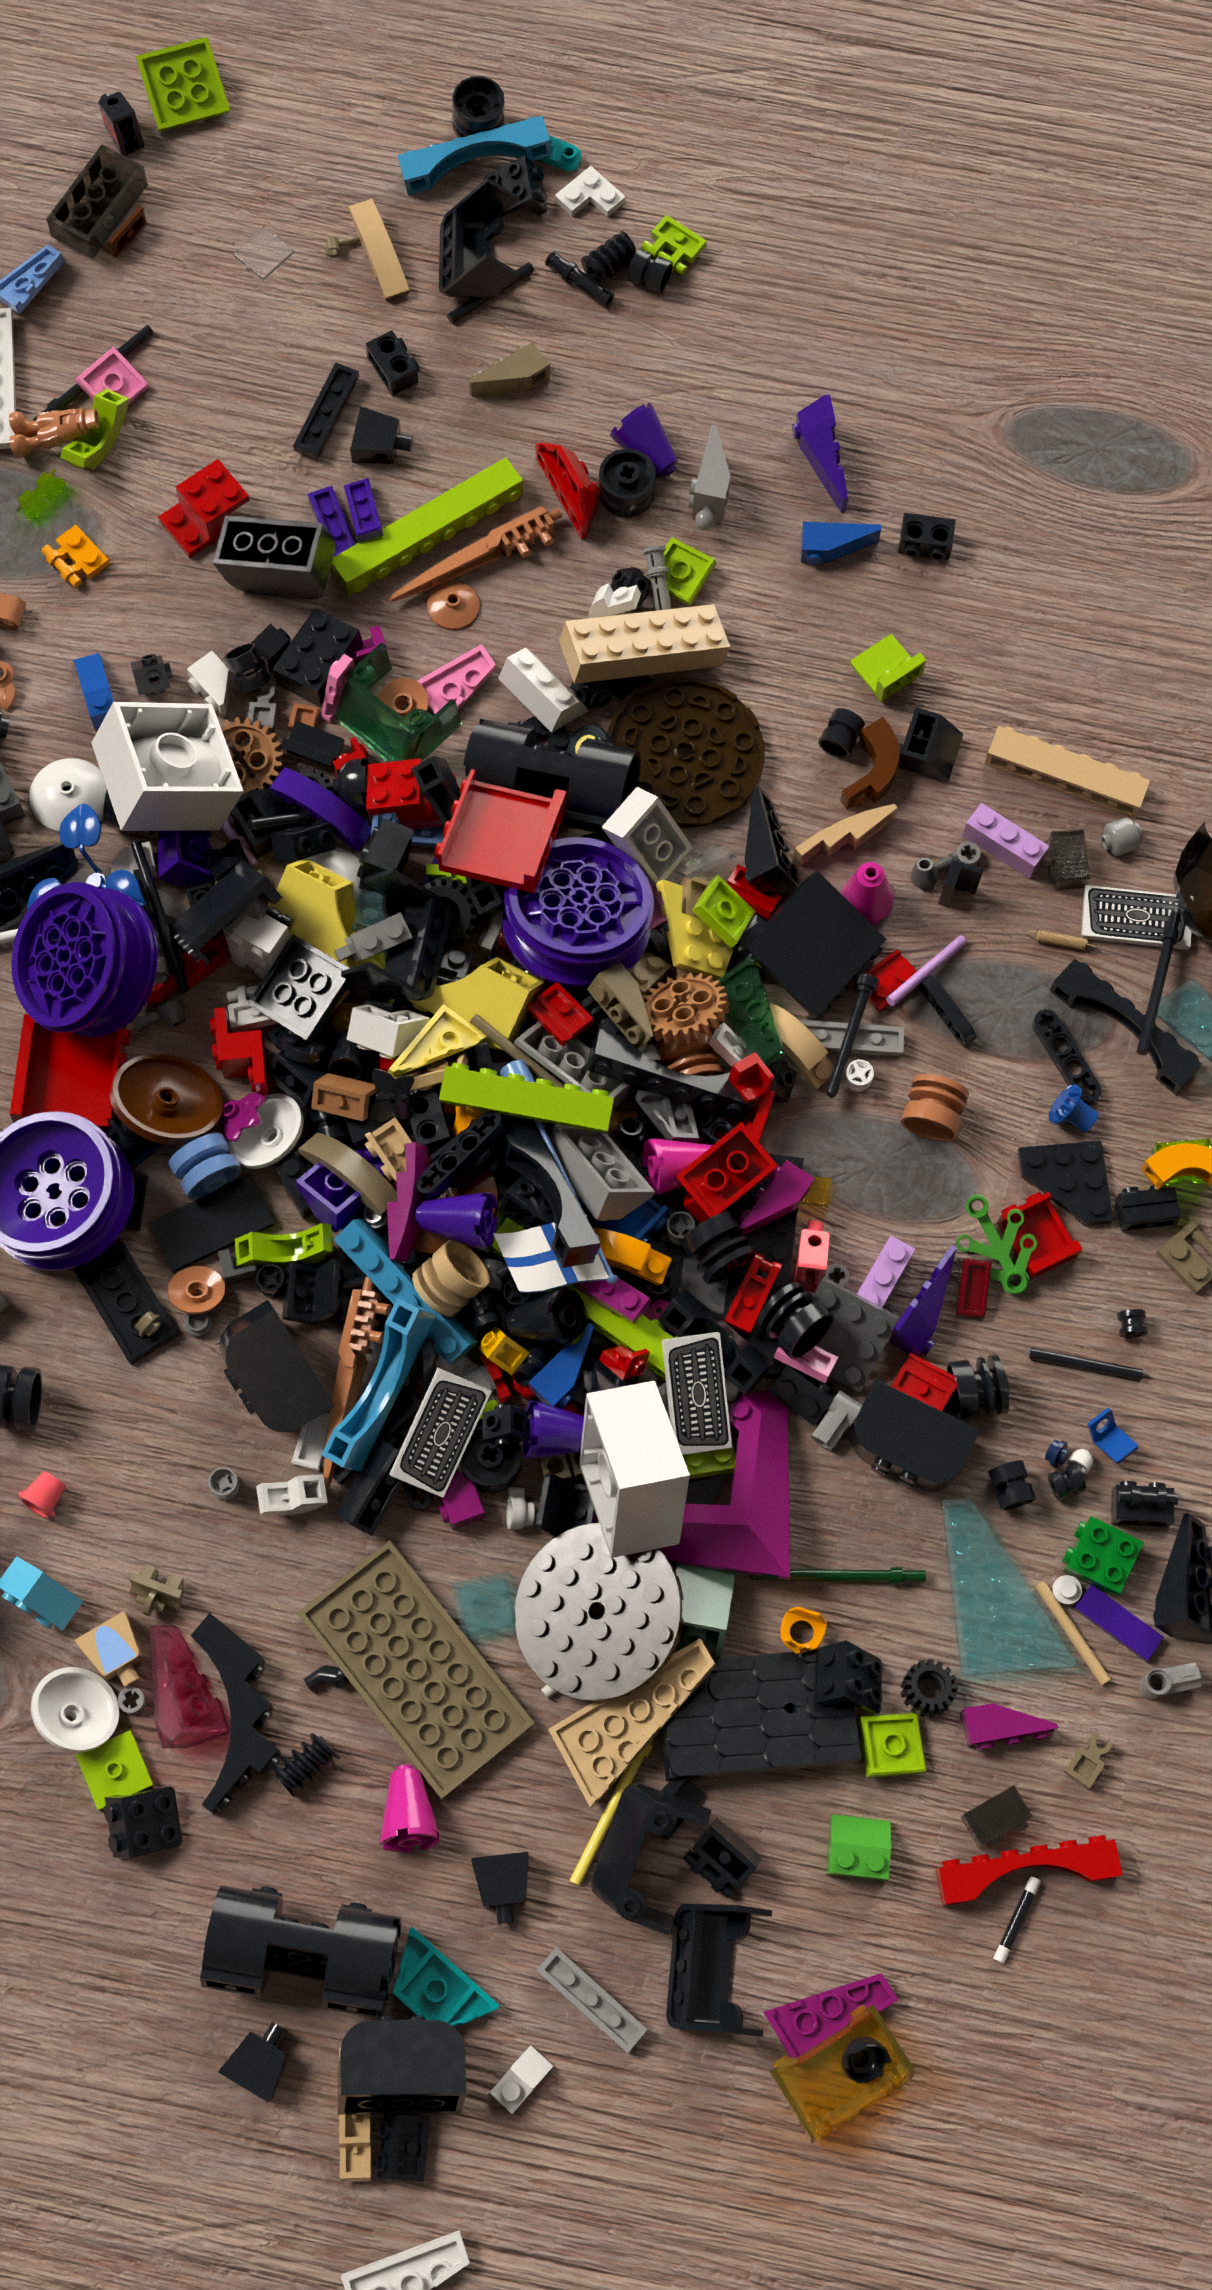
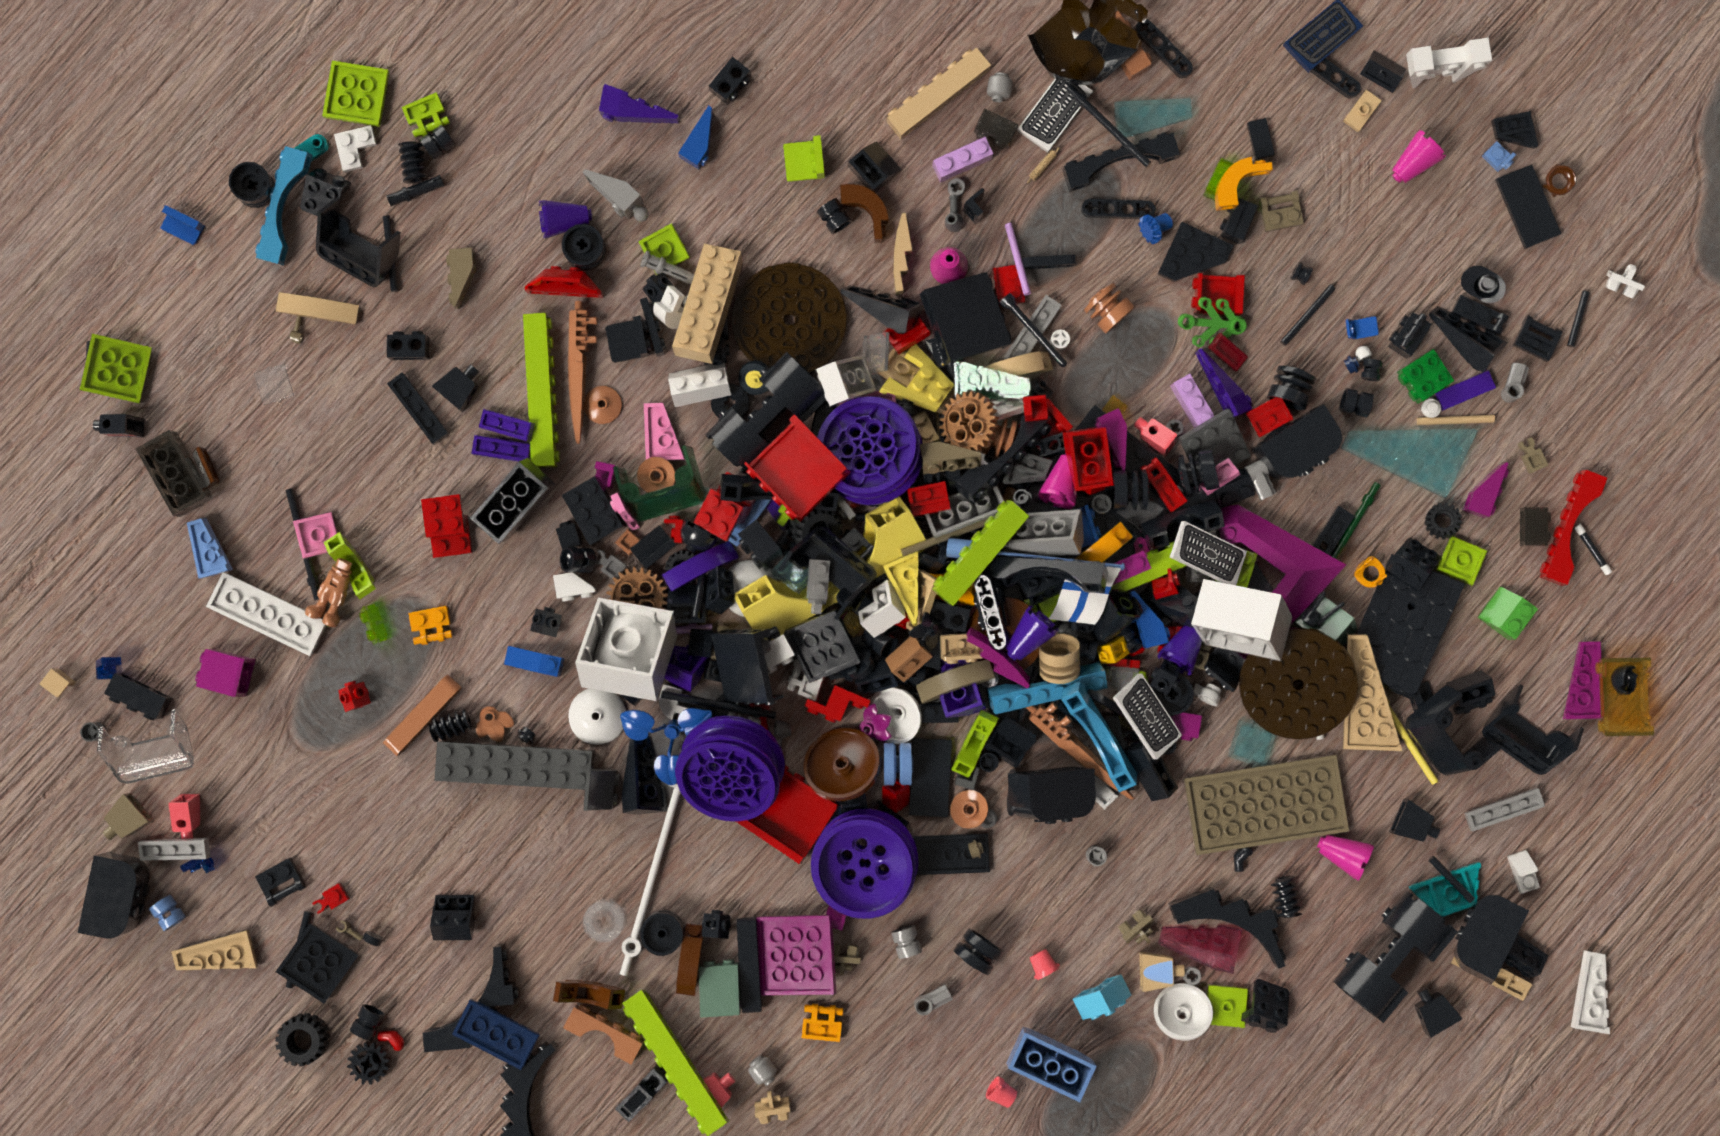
camera: 60 degrees left, 15 degrees up
white brick [256,1474,328,1516] -> none
lime plate [692,875,756,948] -> none
none -> blue panel [160,205,205,245]
none -> lime plate [322,61,390,127]
none -> black bracket [605,315,652,363]
none -> black plate [640,297,666,357]
none -> red panel [882,778,910,813]
none -> black plant [1301,592,1345,628]
none -> black plate [1312,506,1355,555]
none -> black bar [1428,856,1475,903]

